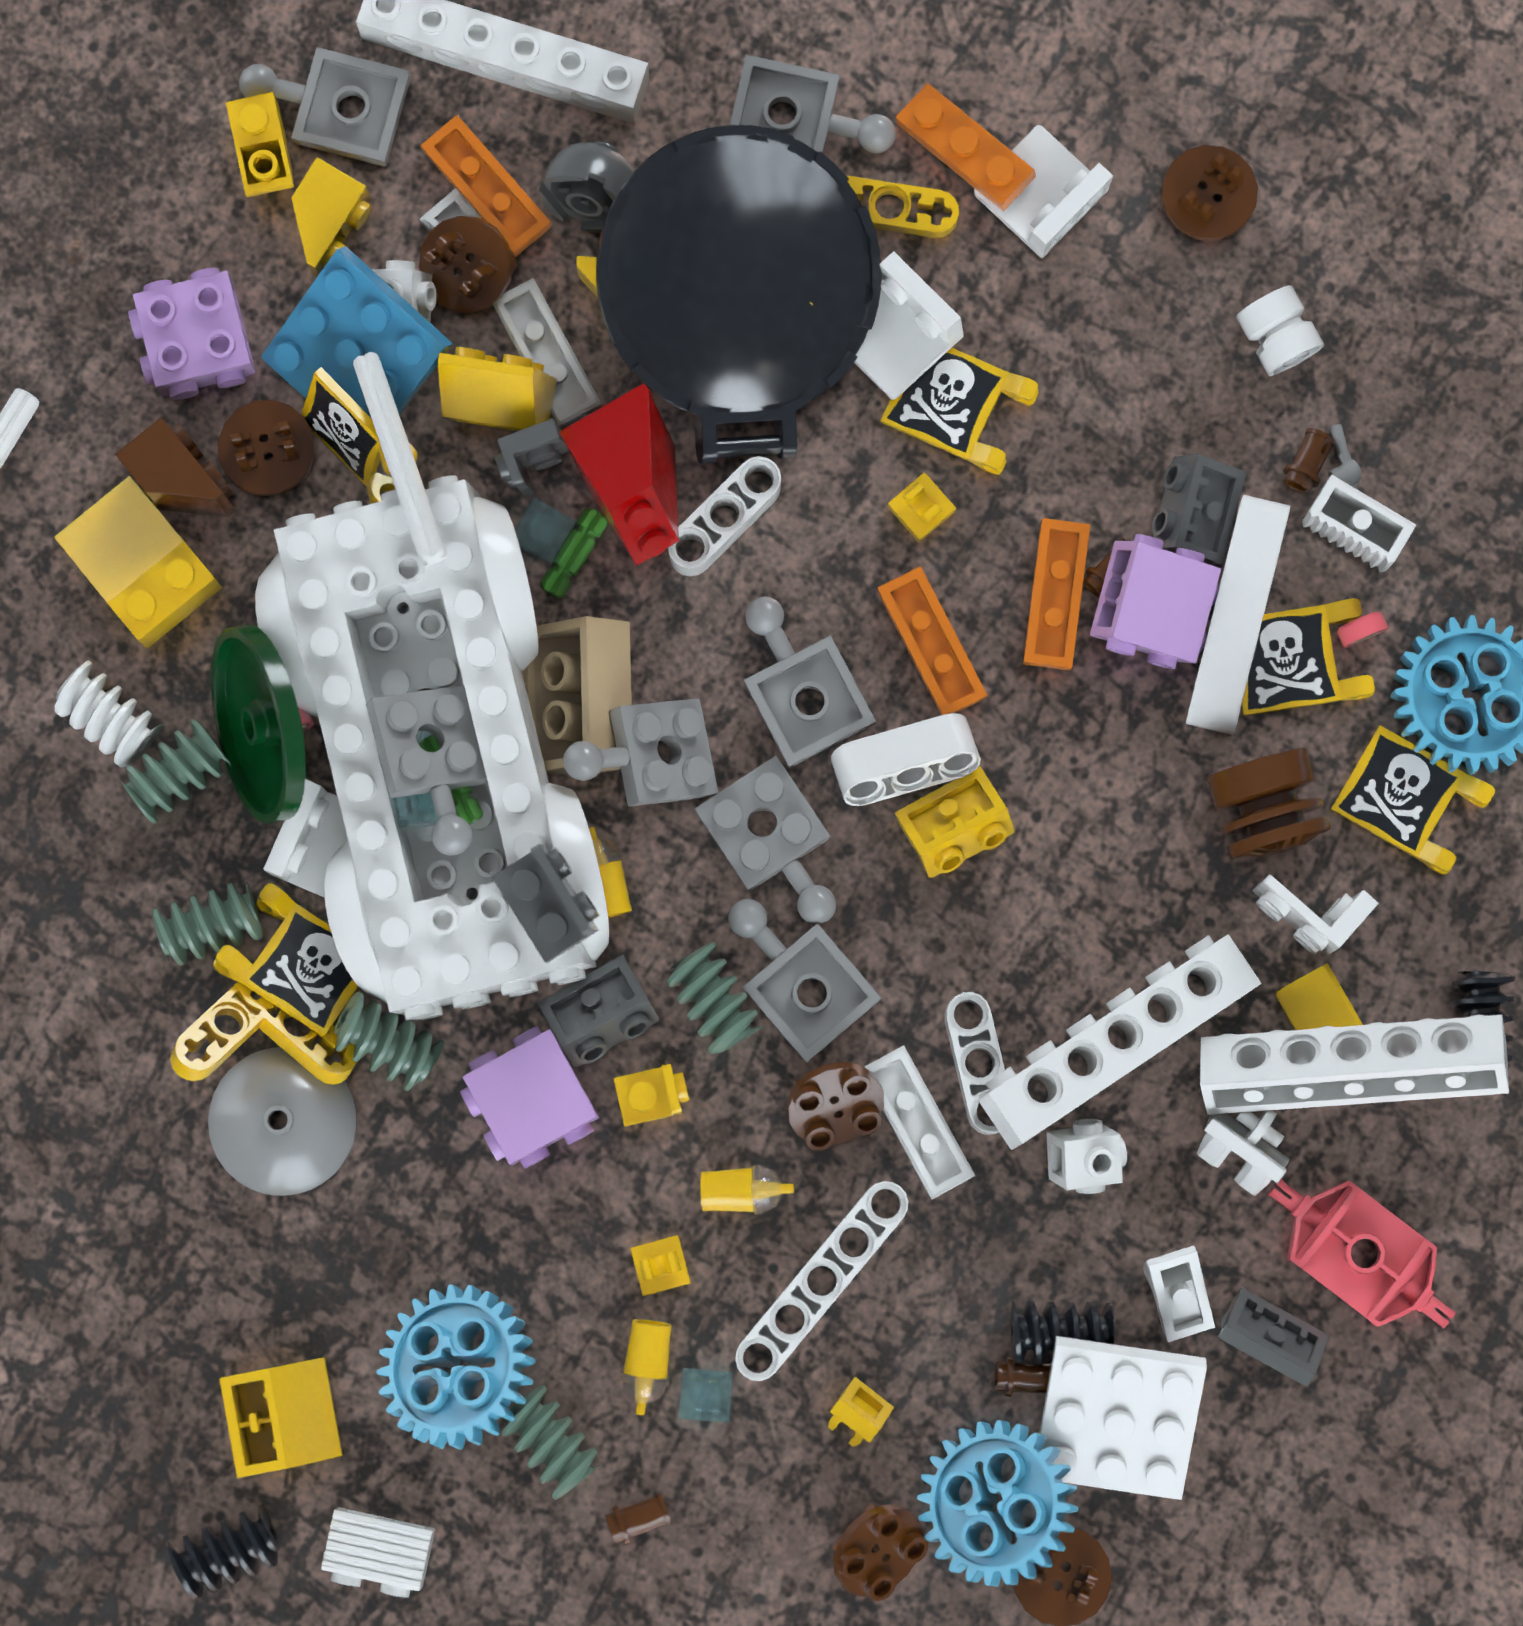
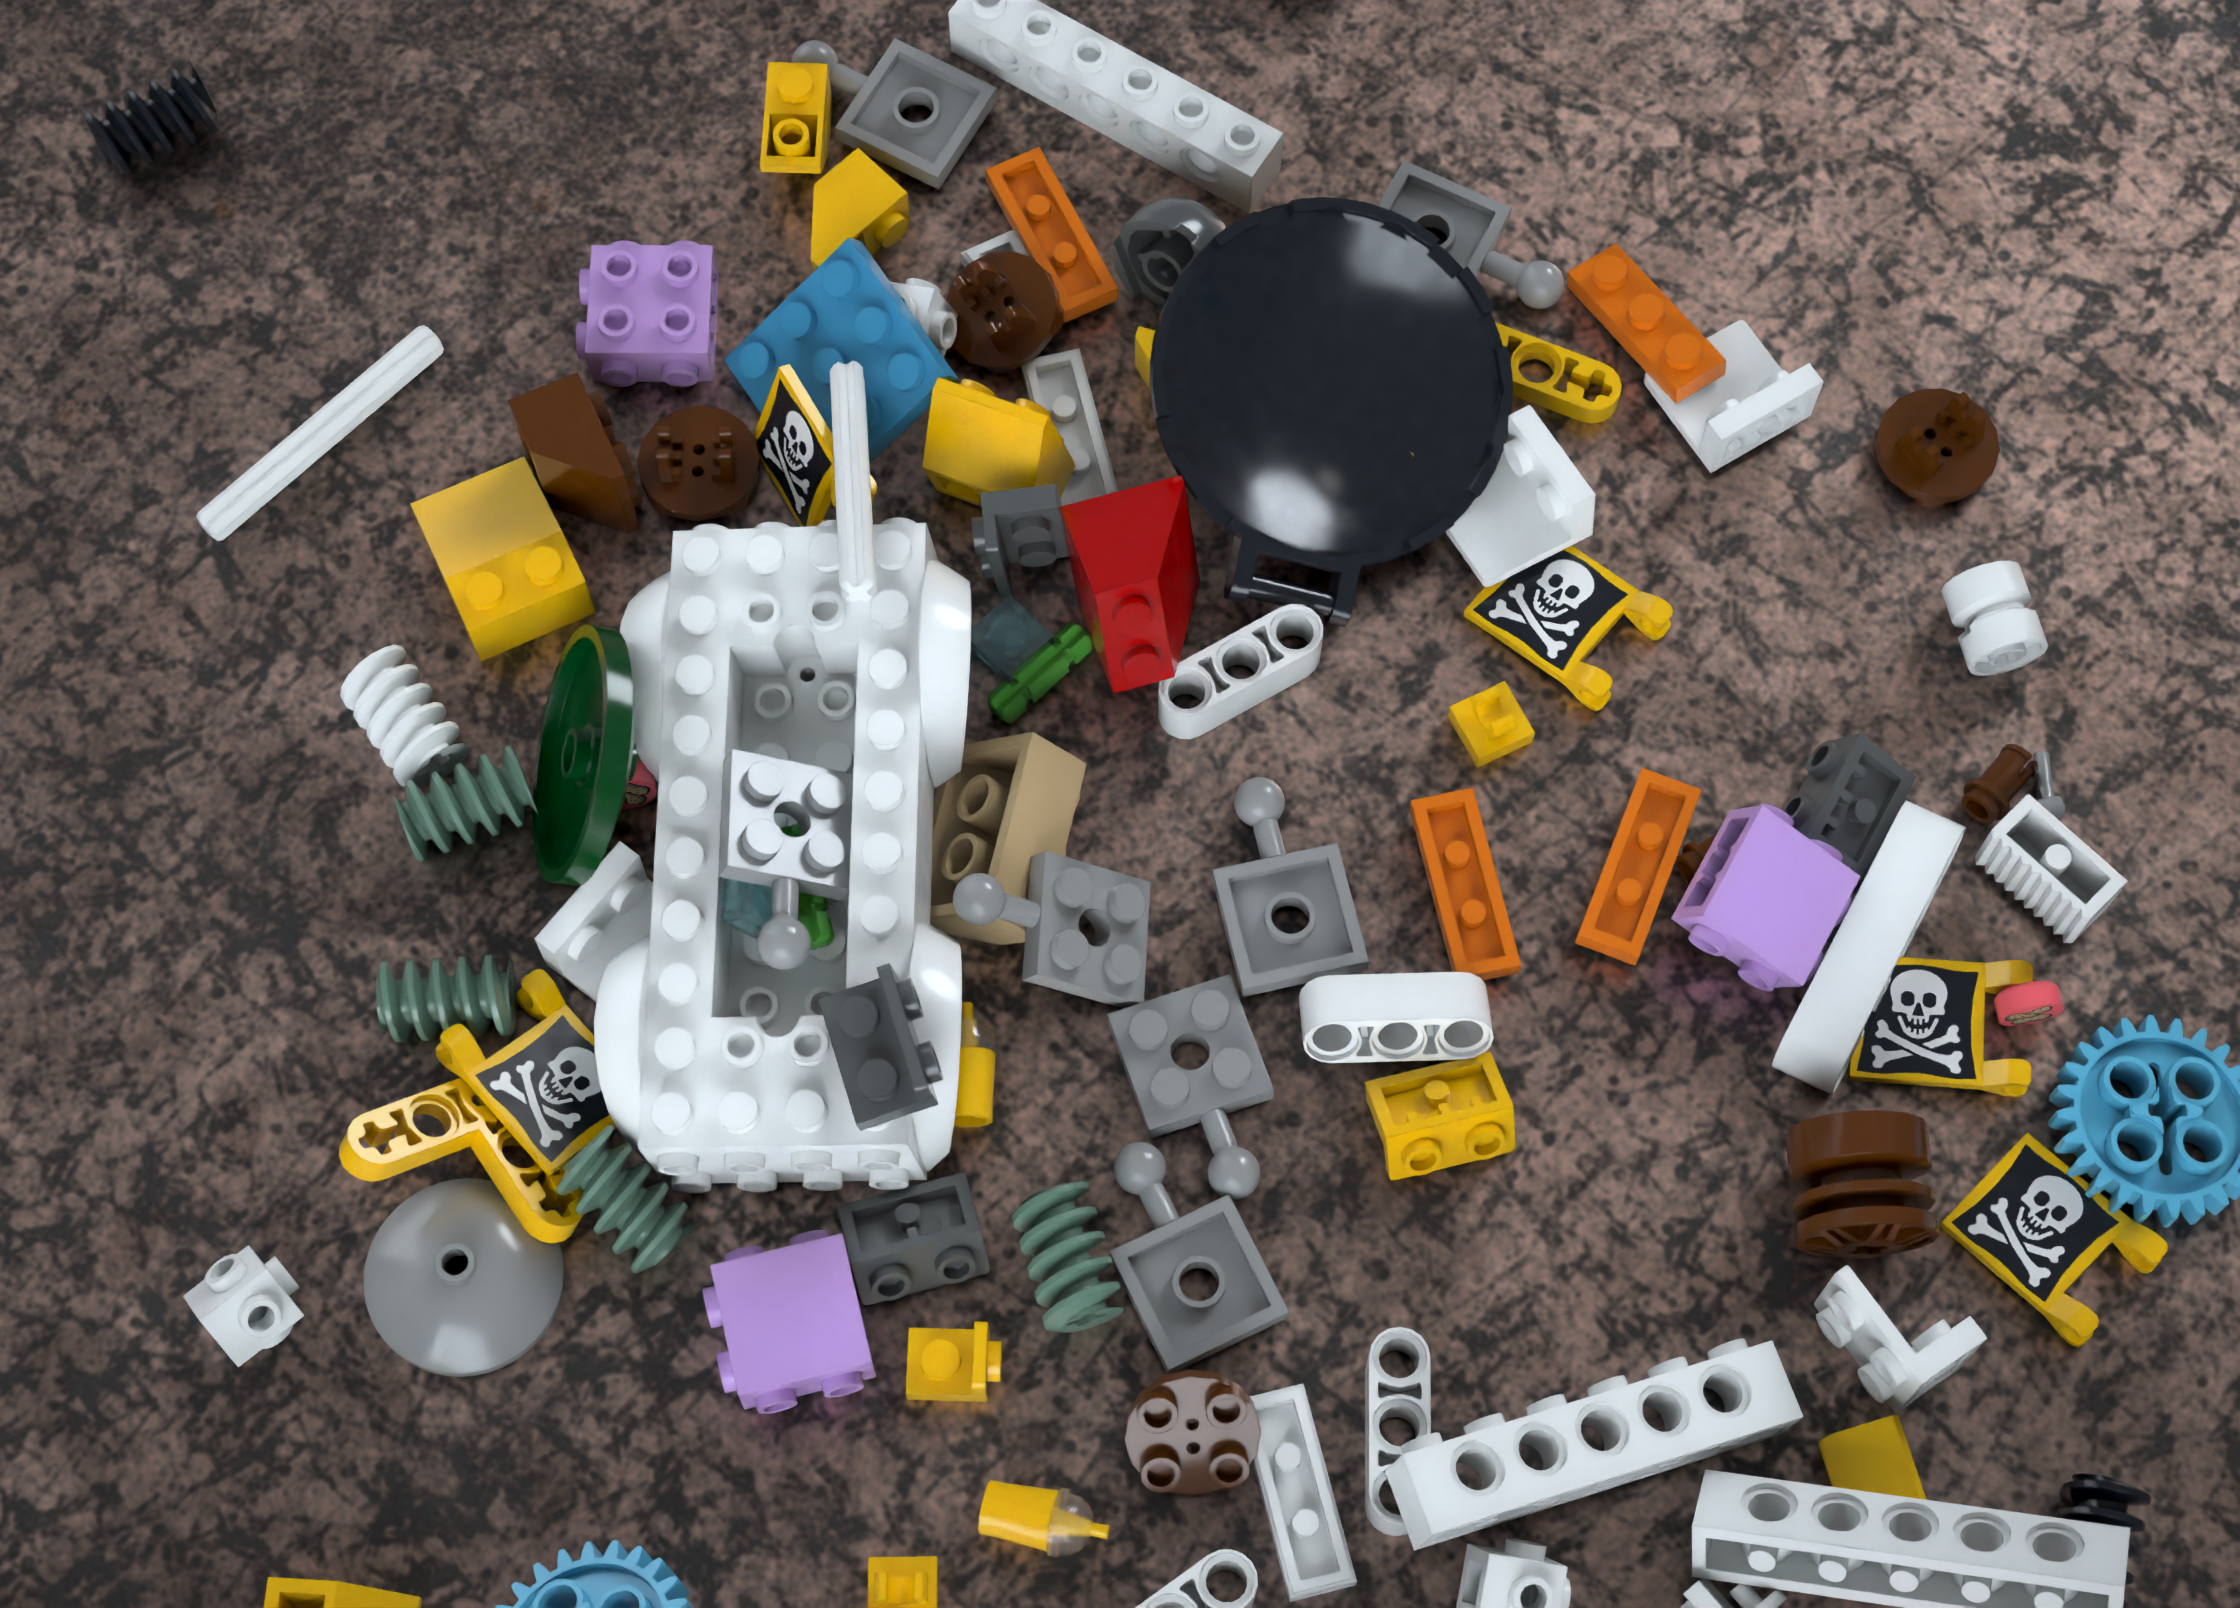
camera: 15 degrees right, 15 degrees down
none -> white brick [183,1245,304,1368]

